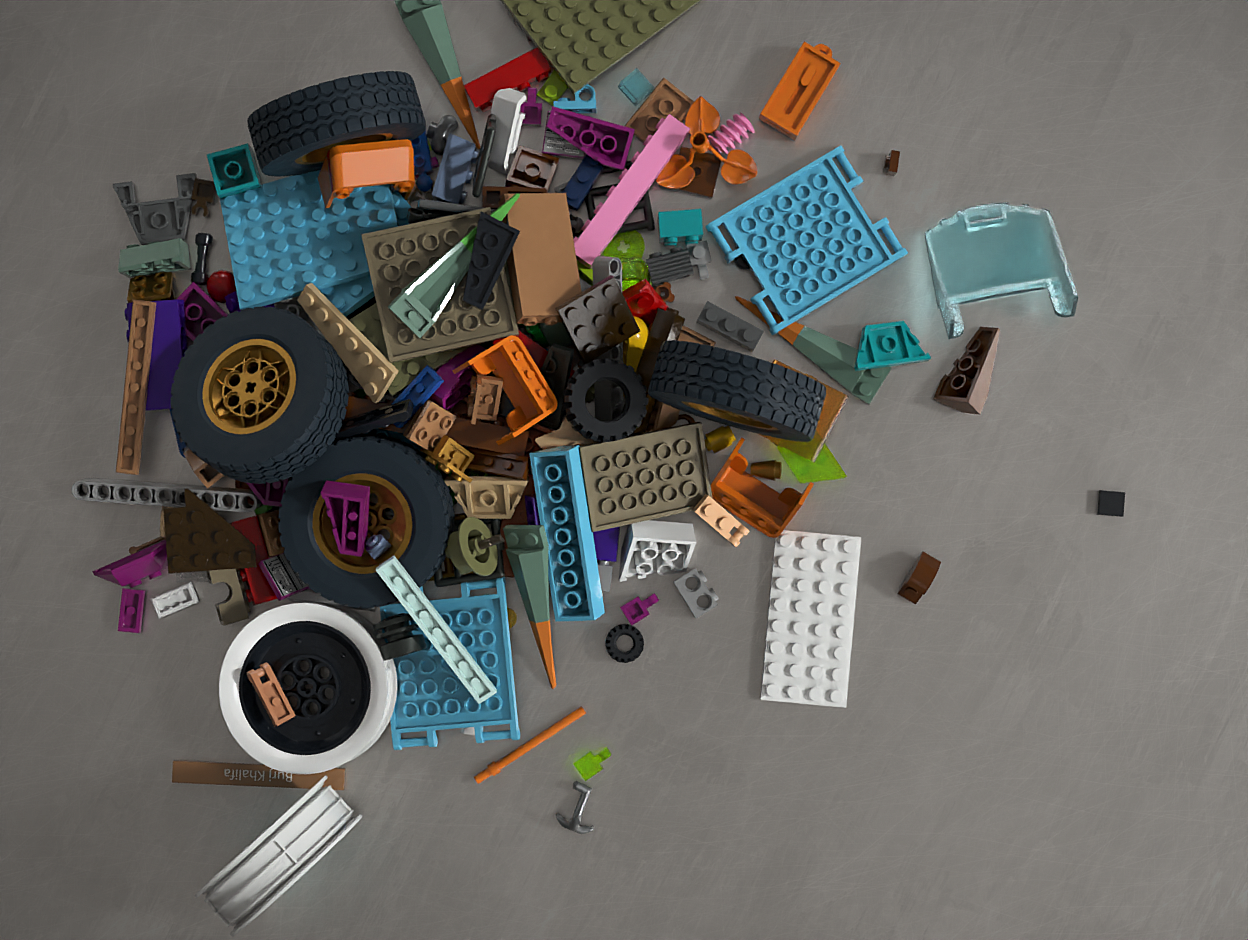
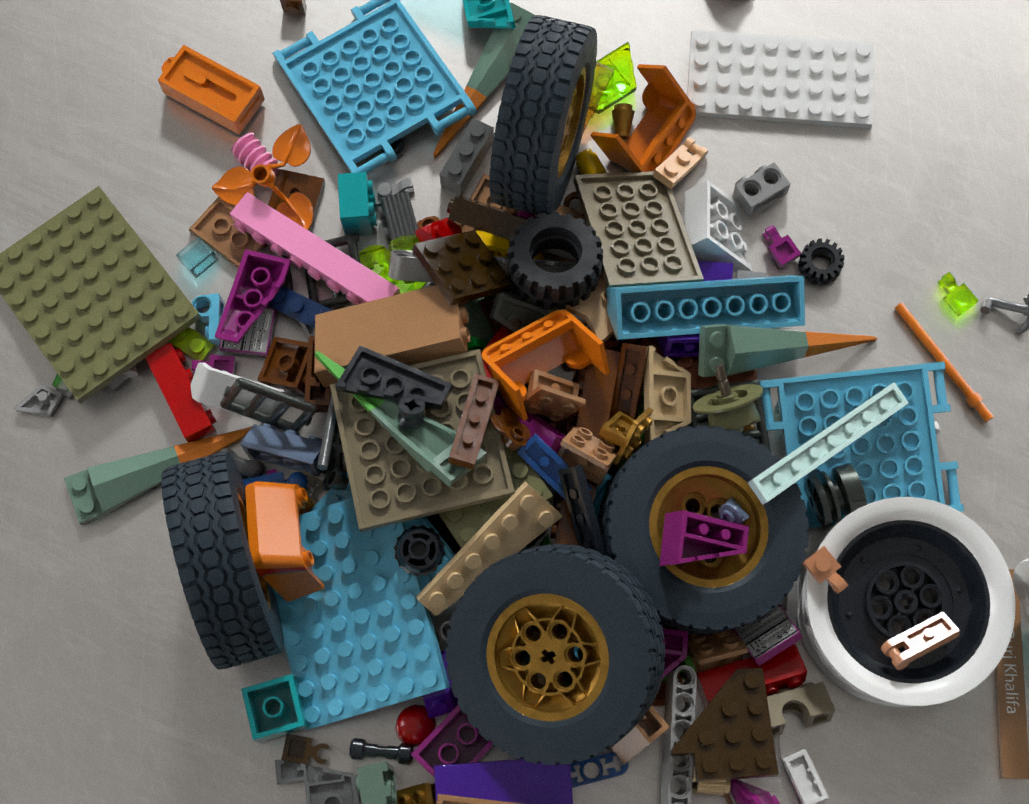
camera: 80 degrees left, 15 degrees down
none -> black piece [394,525,445,576]
none -> black wheel [398,396,425,429]
none -> reddish brown plate [448,374,500,470]
none -> reddish brown plate [489,407,531,450]
none -> nougat plate [802,546,848,594]

